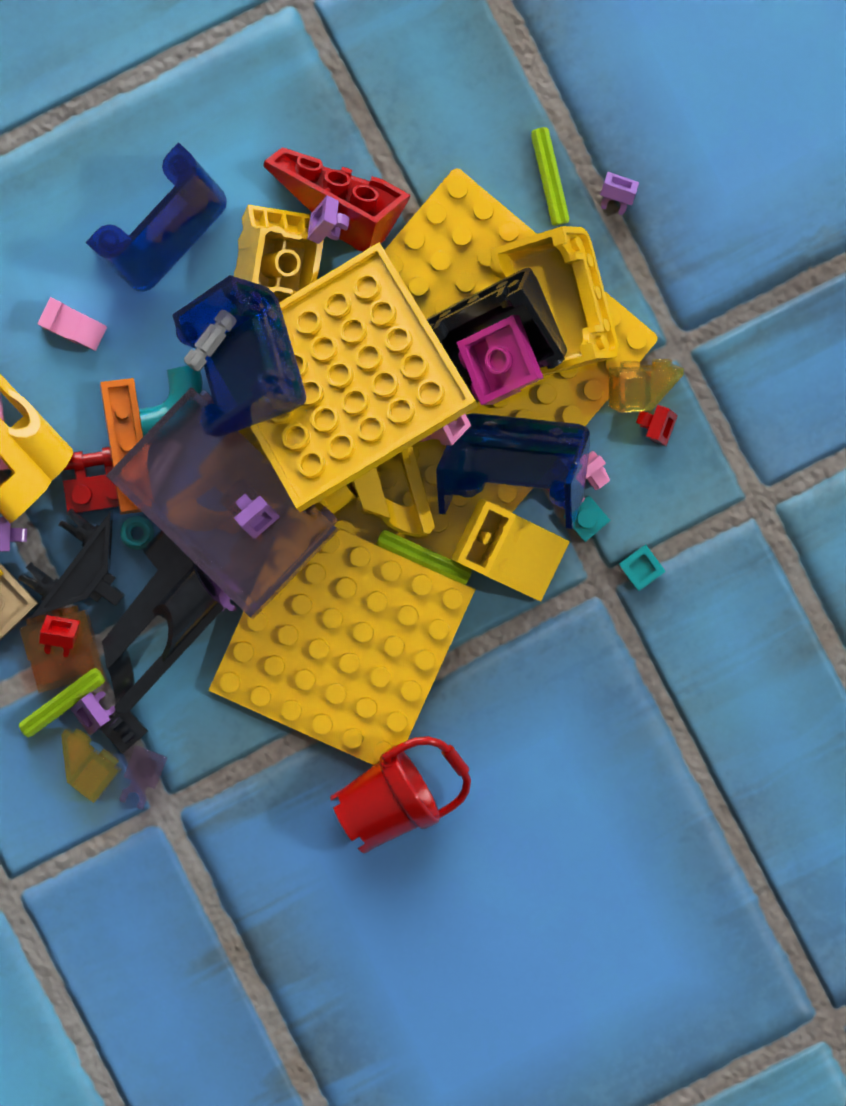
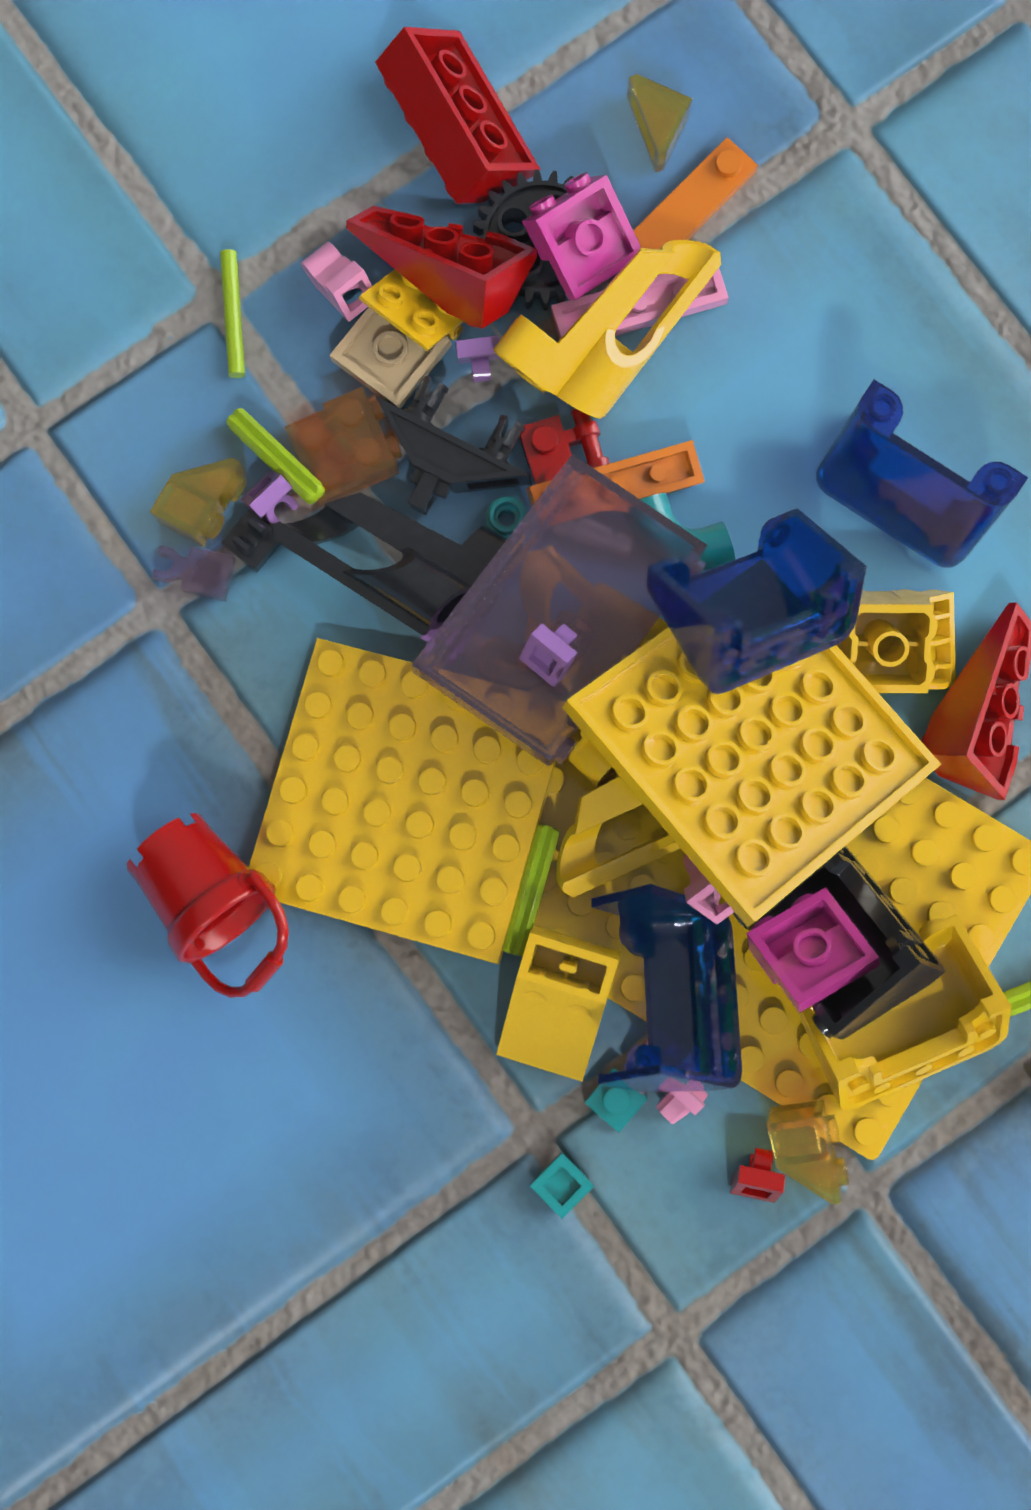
camera: 85 degrees right, 5 degrees down
bright pink leg [37,297,107,351] -> none
red tile [39,615,80,657] -> none
light grey axle [184,310,237,371] -> none
medium lavender tile [307,195,349,244] -> none

